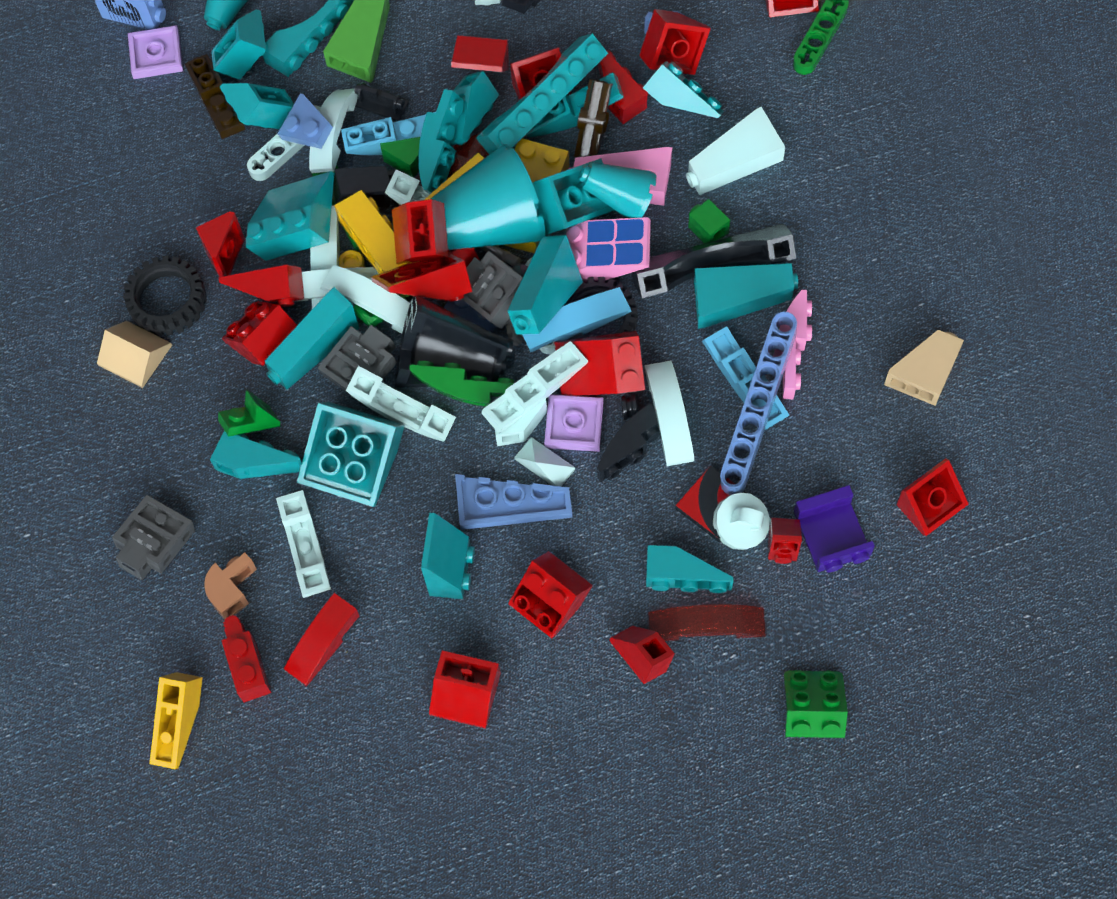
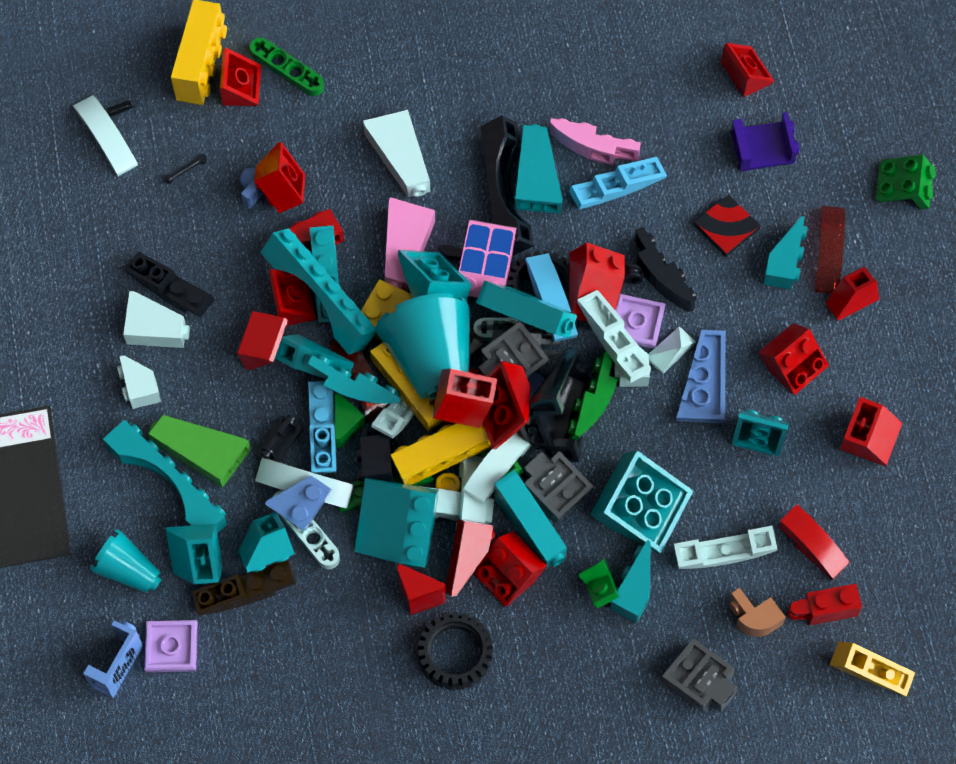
camera: 85 degrees left, 0 degrees up
tan slope [97,321,172,388] -> none
light aqua slope [346,366,456,442] -> none
dark brown piece [574,79,613,157] -> none
teal cone [578,162,657,218] -> none
slope [643,61,724,118] -> none
light aqua slope [644,361,694,466] -> none
green brick [688,199,730,243] -> none
light aqua tile [713,493,770,550] -> none
medium blue beam [720,312,797,495] -> none
red slope [768,518,802,564] -> none
tan slope [884,330,964,406] -> none

